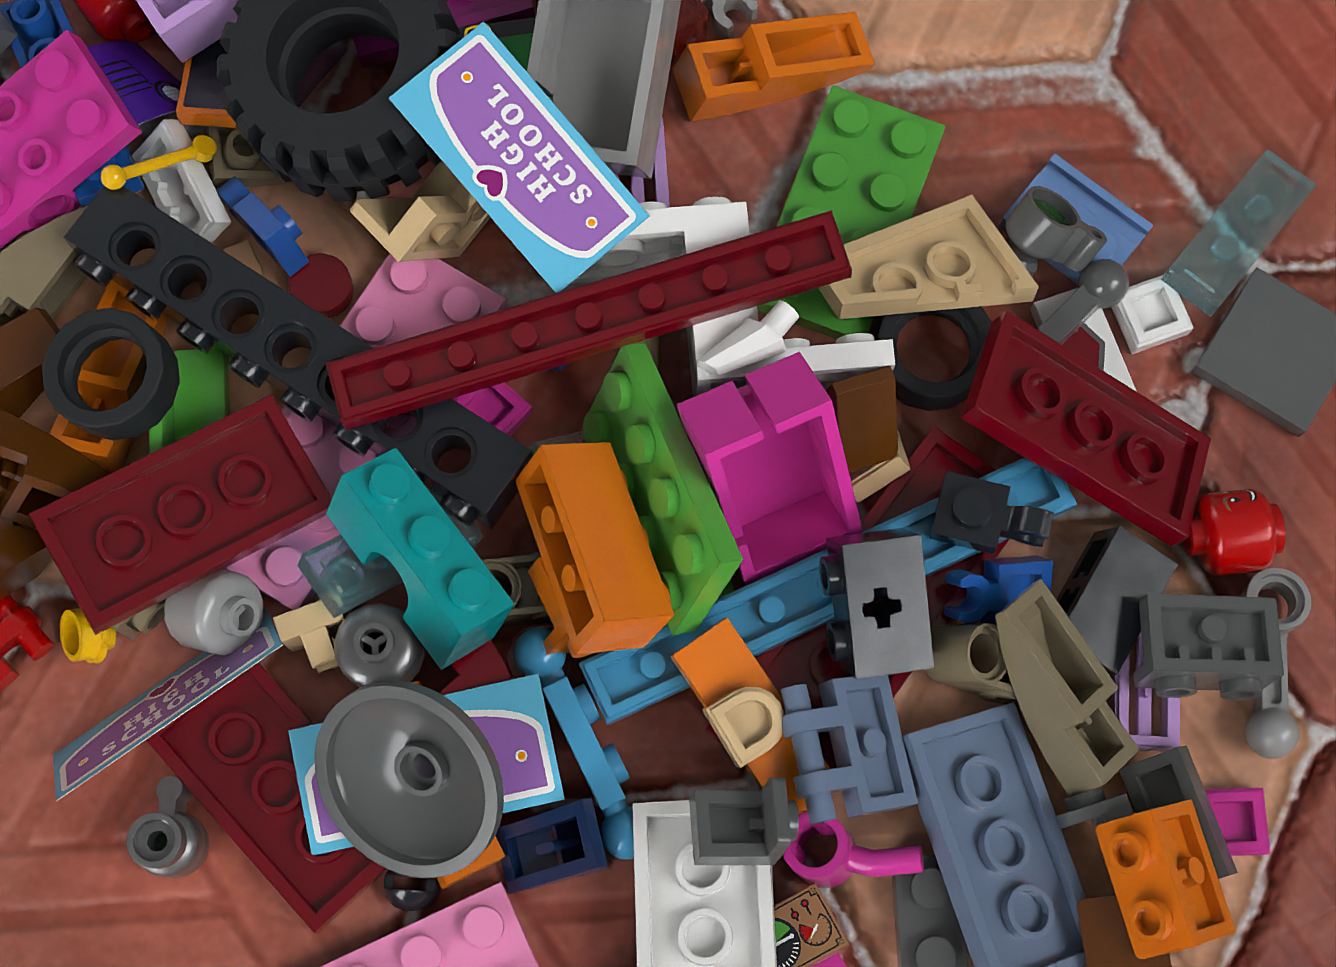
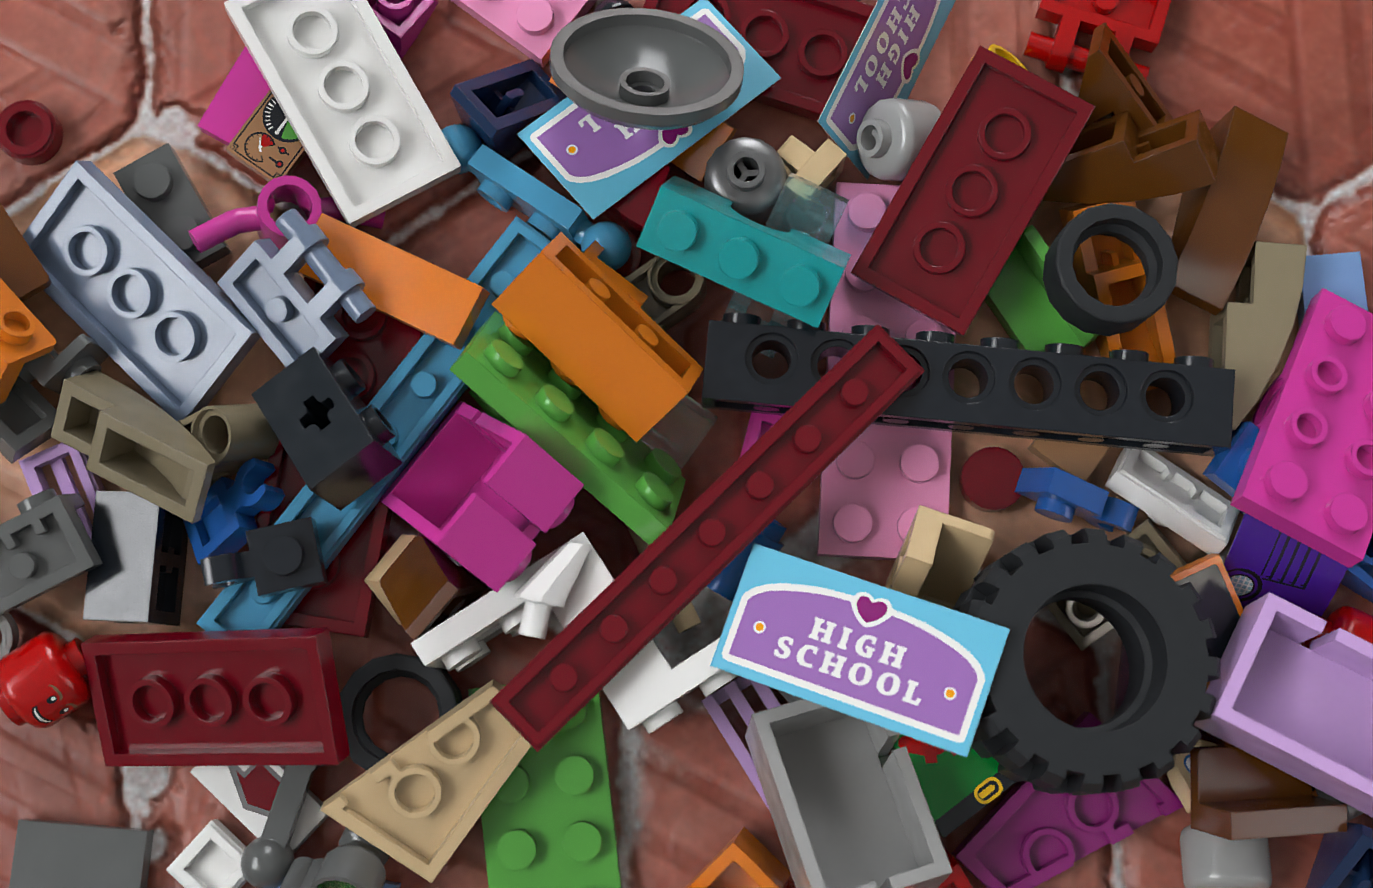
camera: 160 degrees right, 5 degrees up
yellow hinge [100,135,217,190] -> none
dark grey bracket [689,778,799,865] -> none
tan tile [702,687,784,768] -> none

